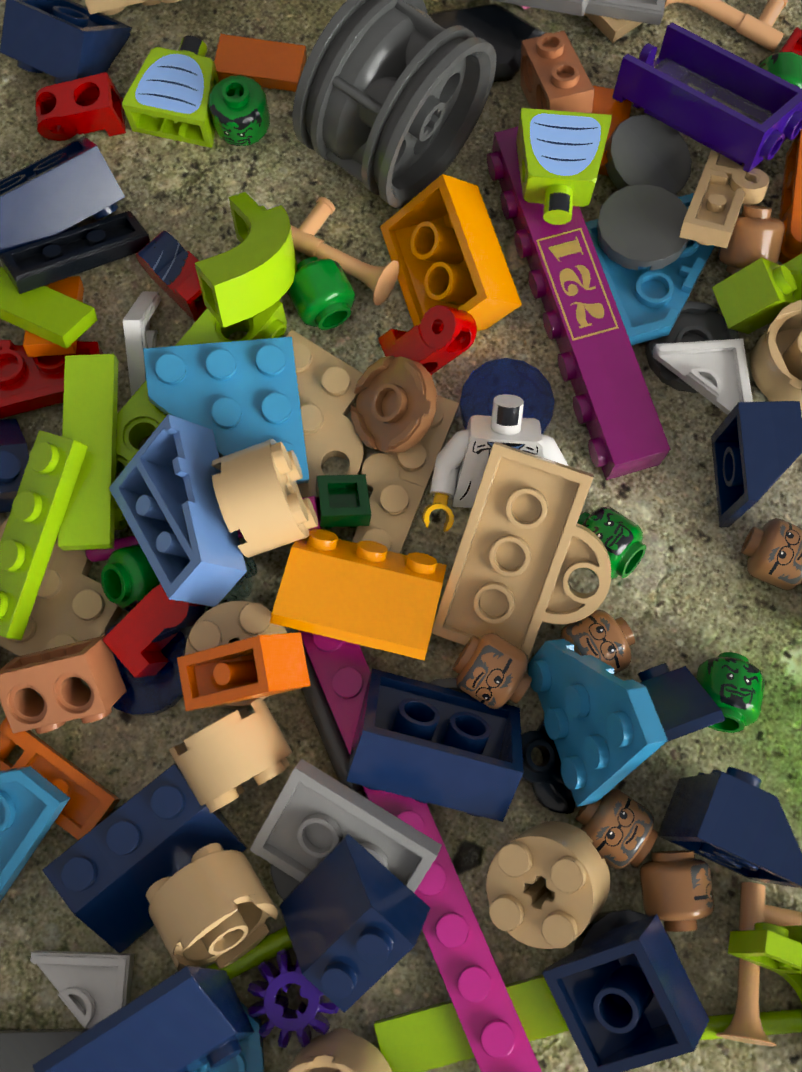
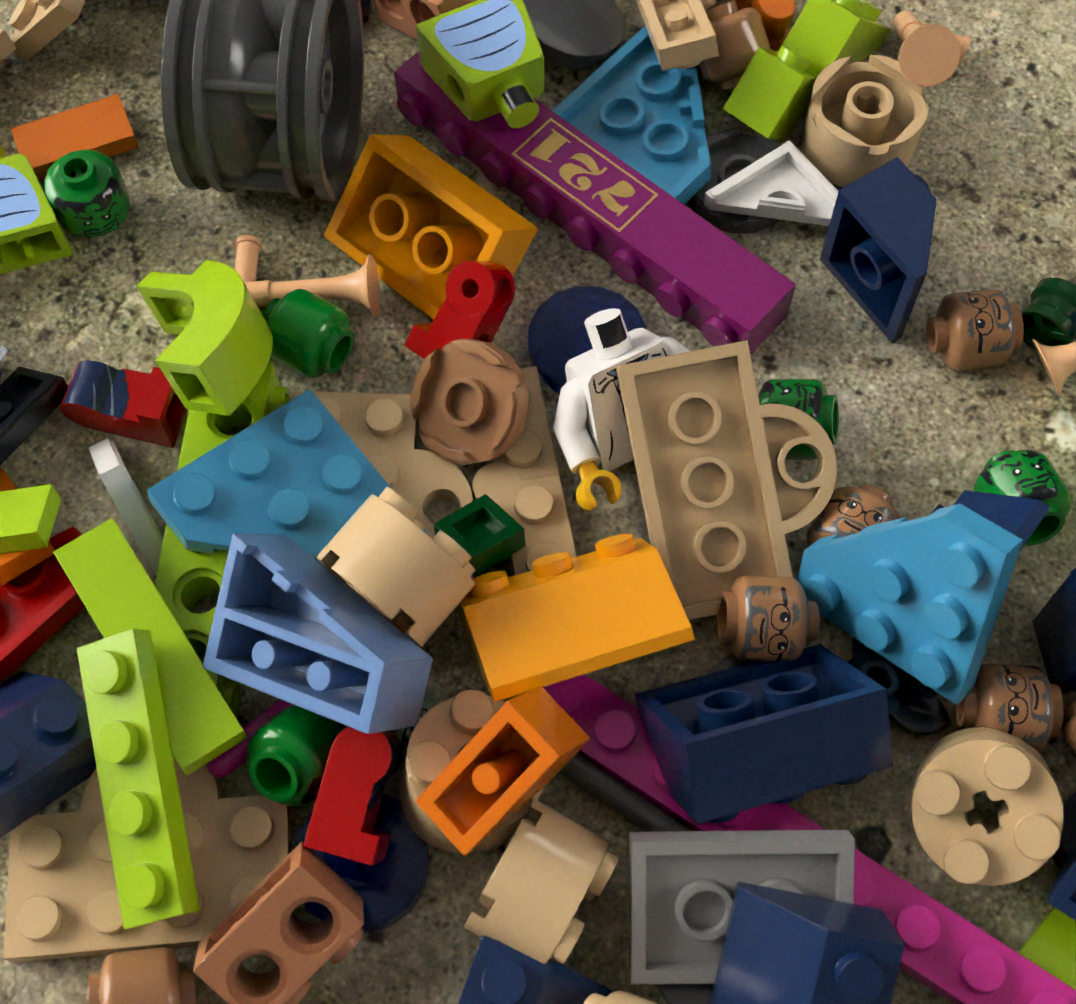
camera: 30 degrees left, 10 degrees down
dark grey tile [597,184,689,270] -> none

